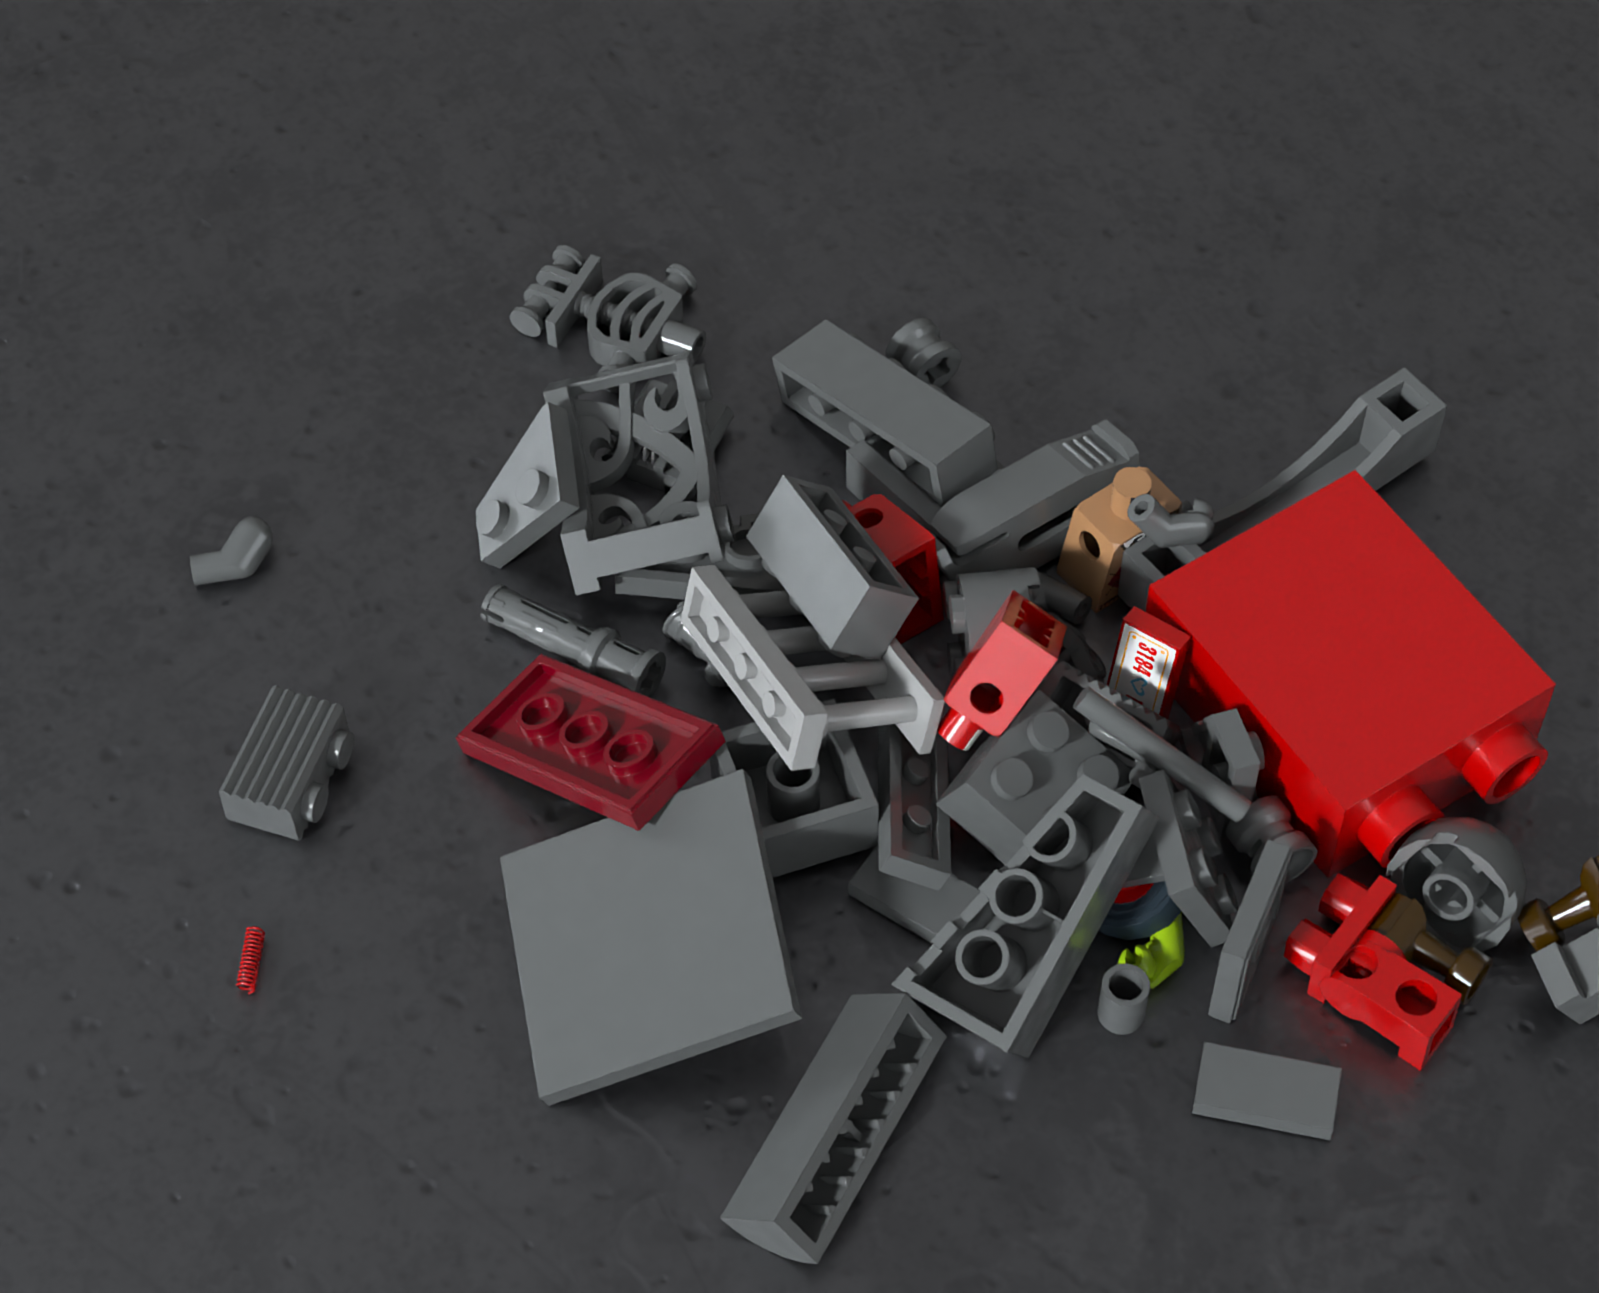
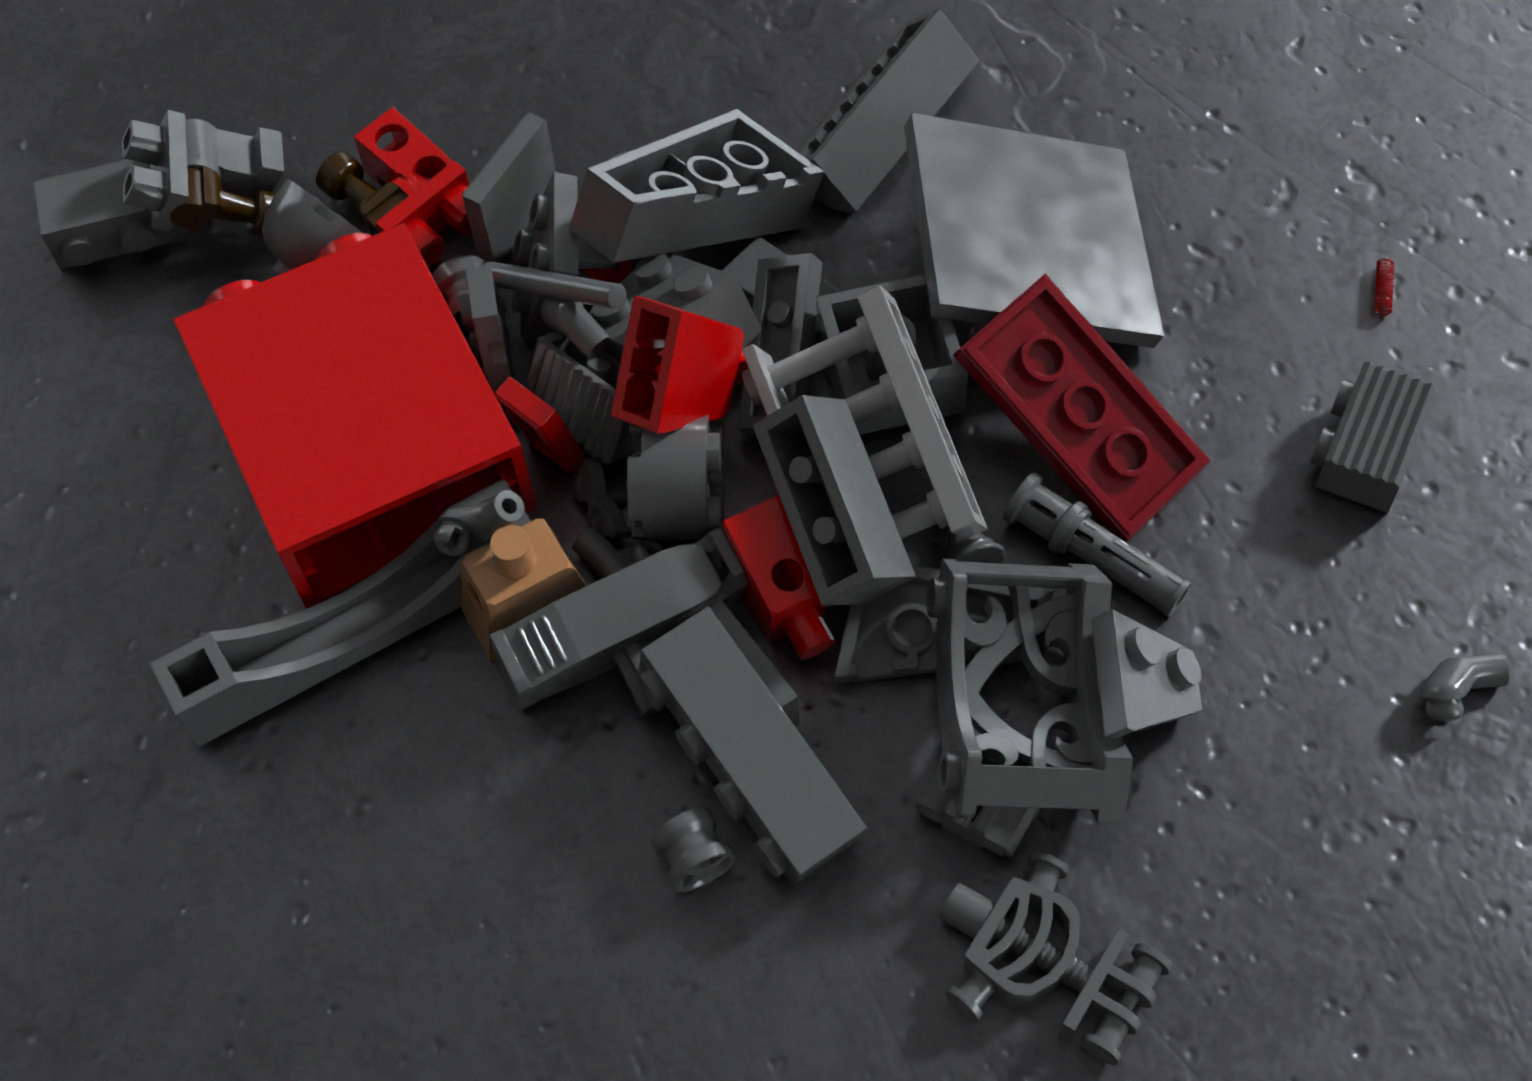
camera: 170 degrees left, 5 degrees up
dark grey tile [1192,1042,1342,1140] -> none

